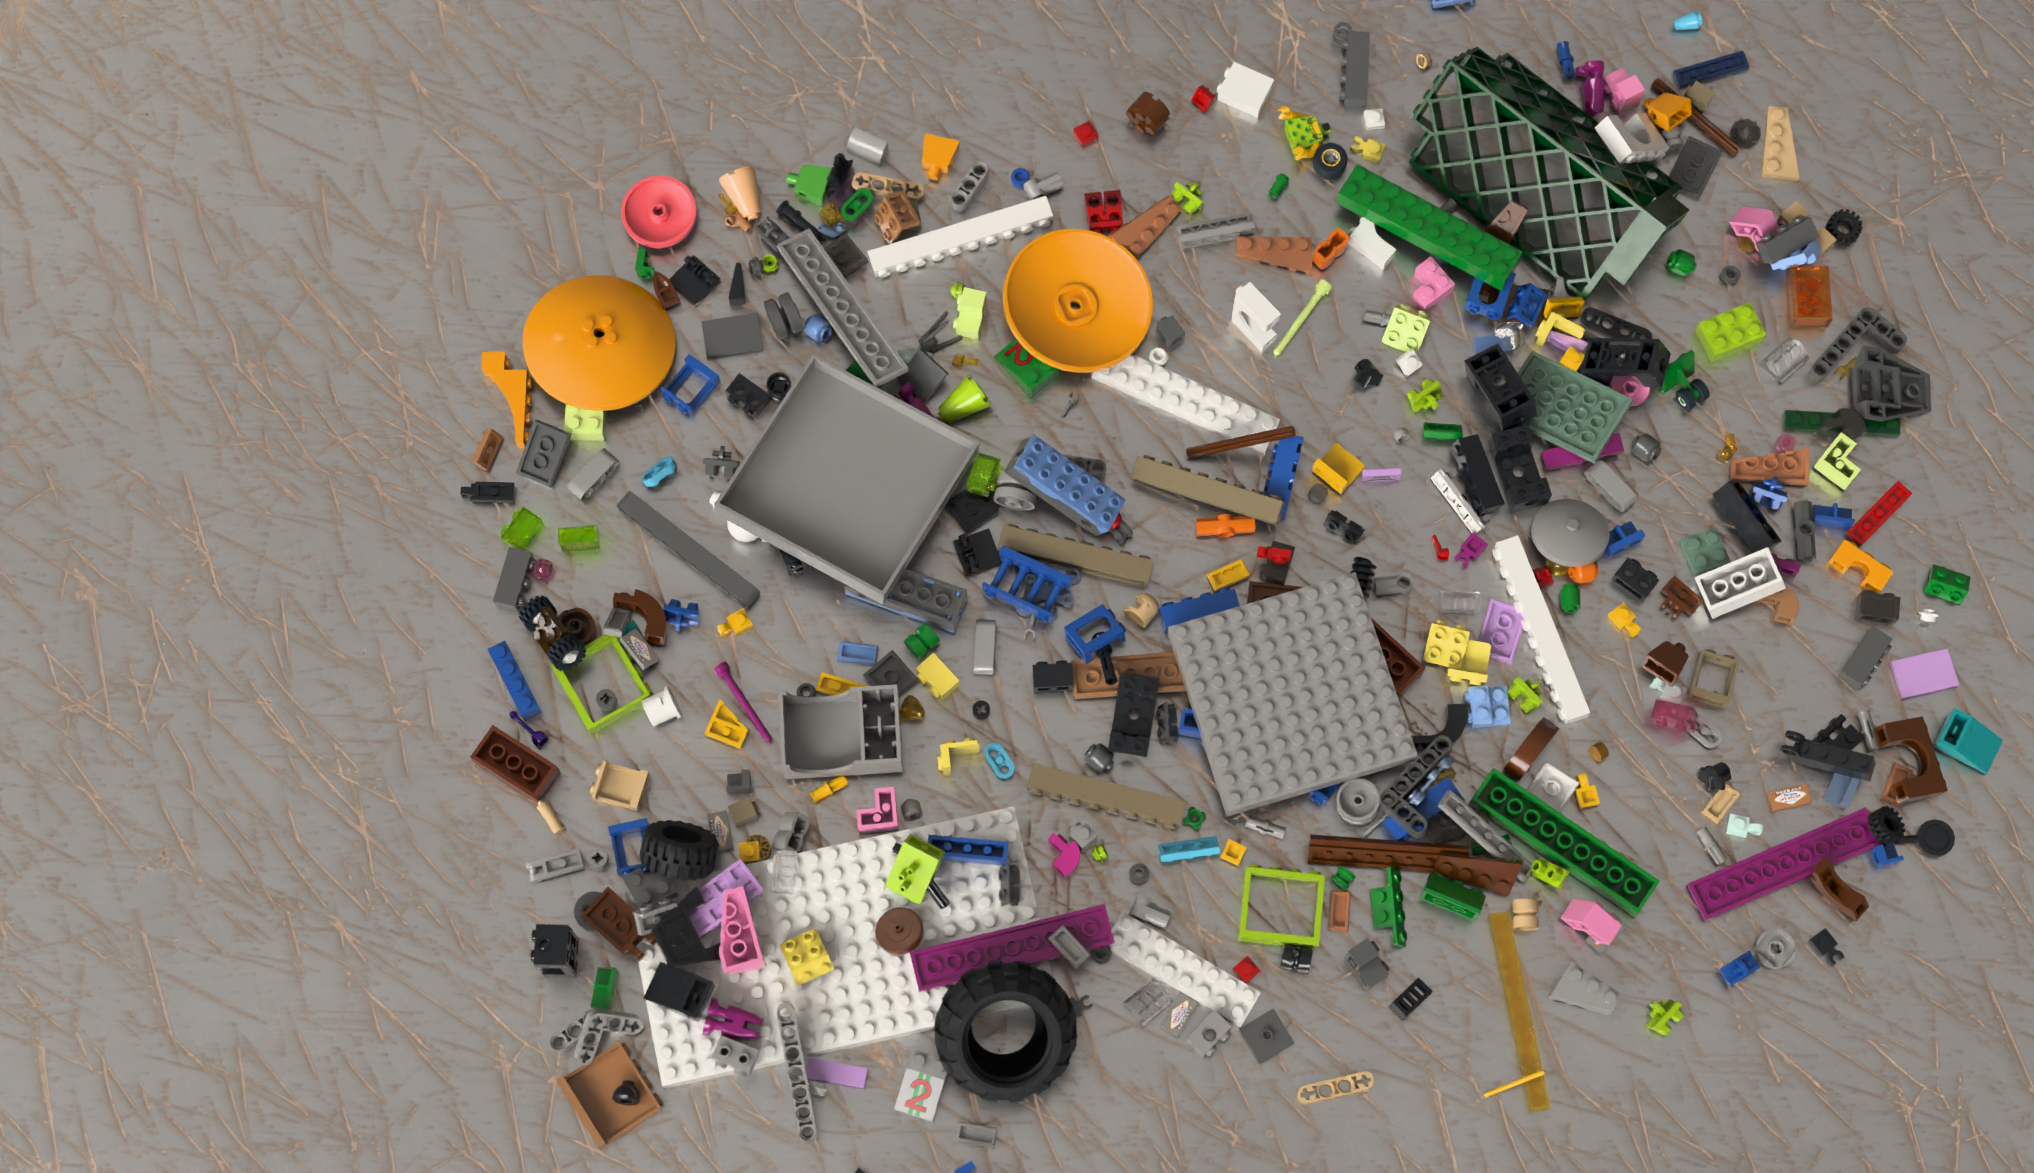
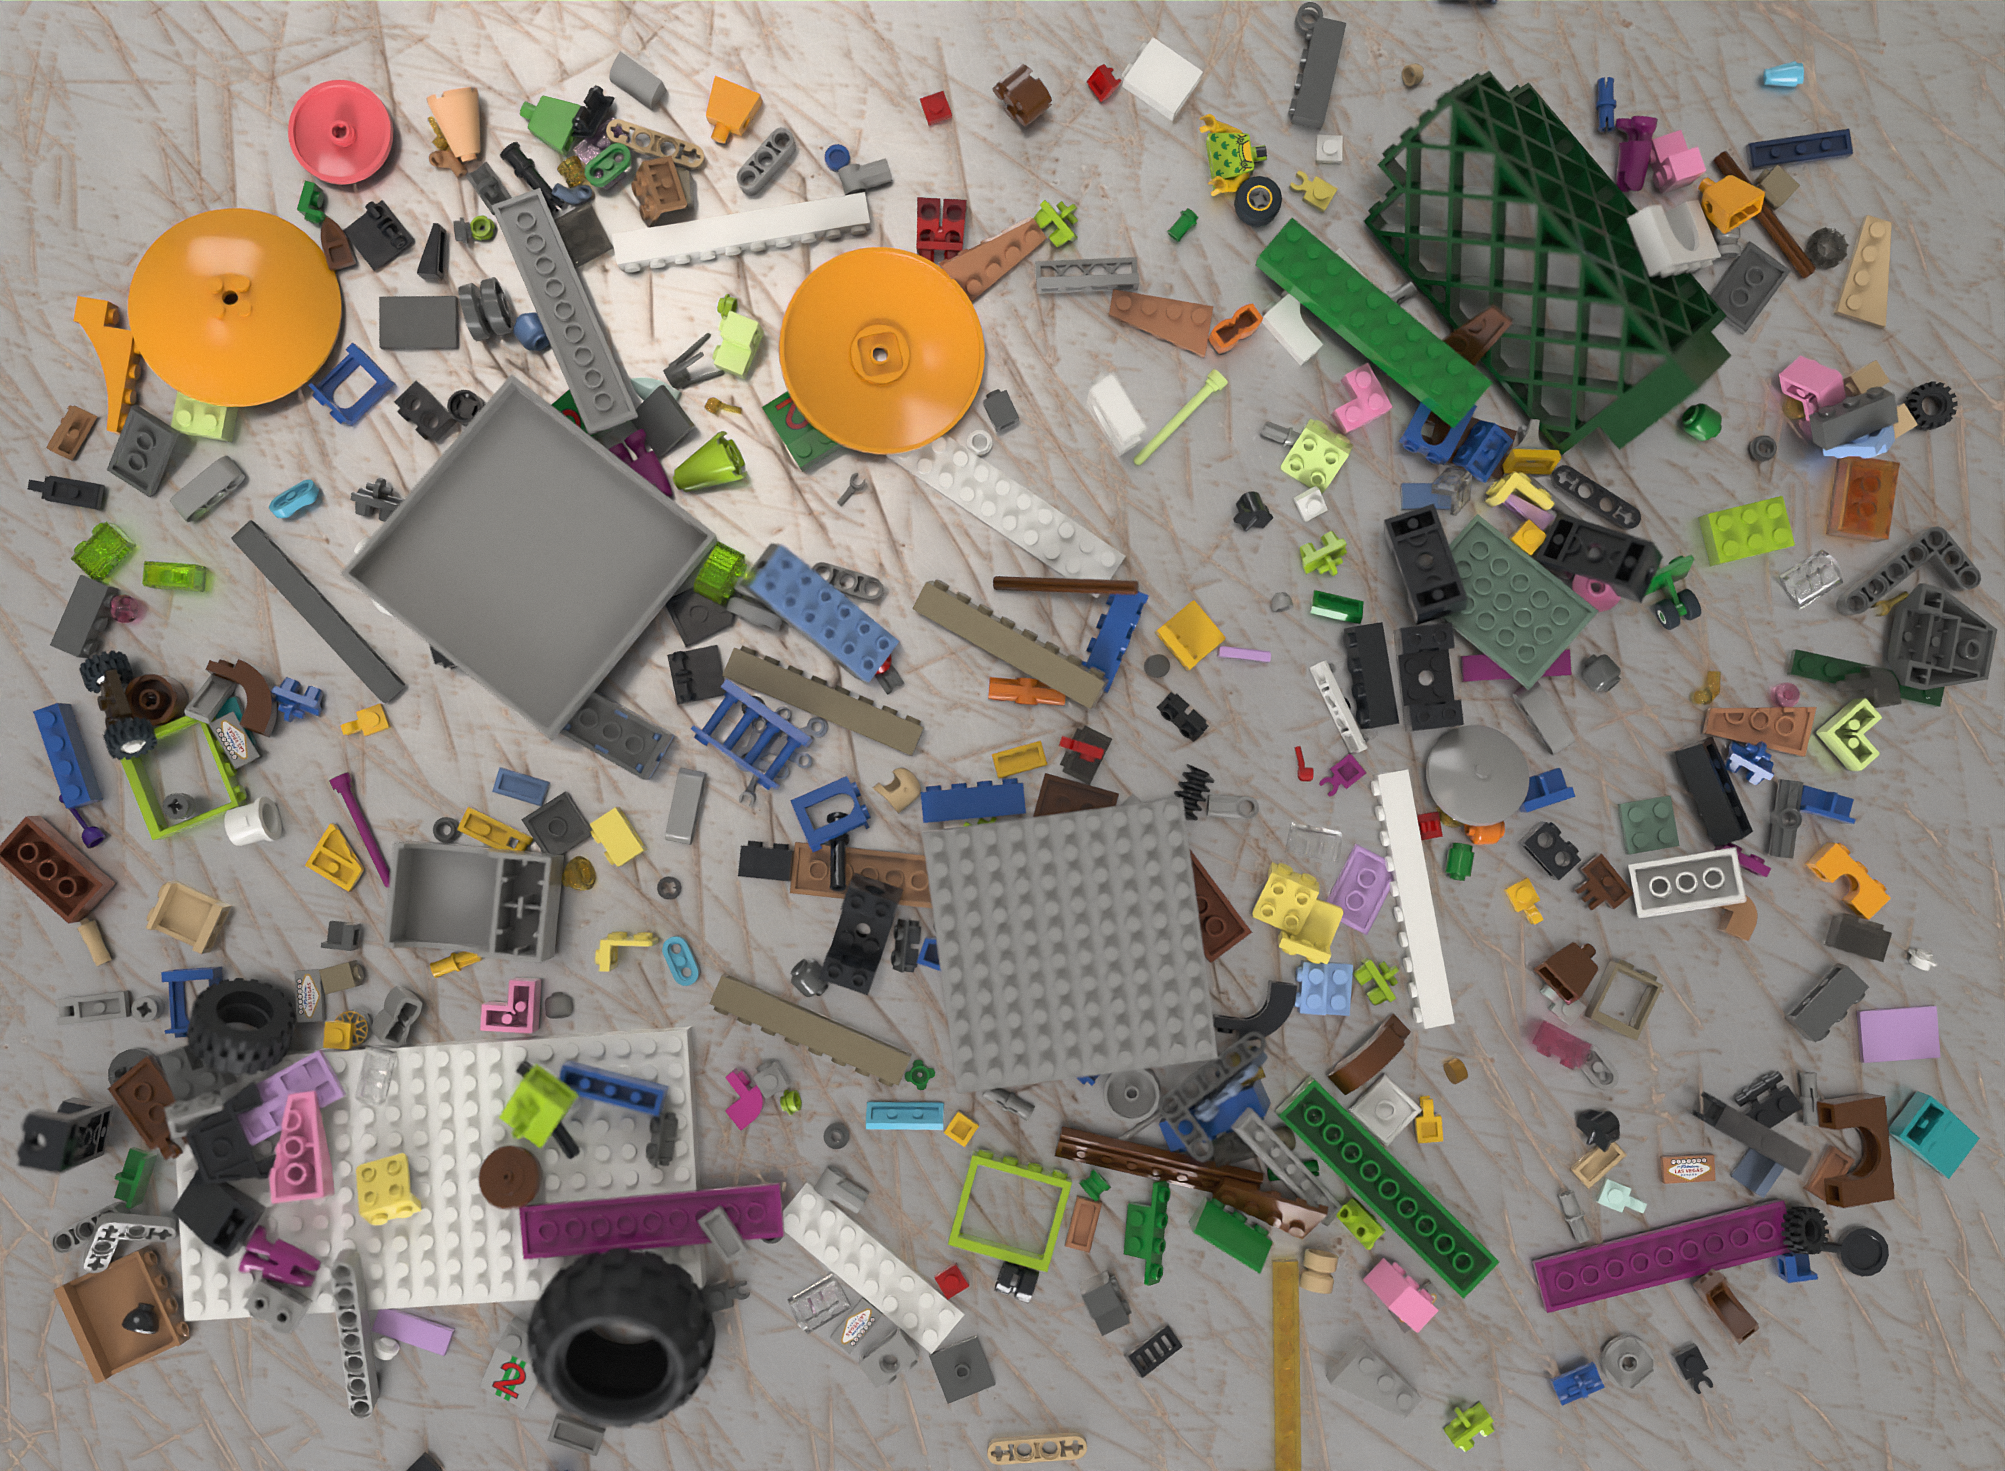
camera: 10 degrees right, 15 degrees up
green wheel [903,623,940,660] -> none
red plate [1845,481,1913,547] -> none
green bracket [1925,564,1971,604] -> none

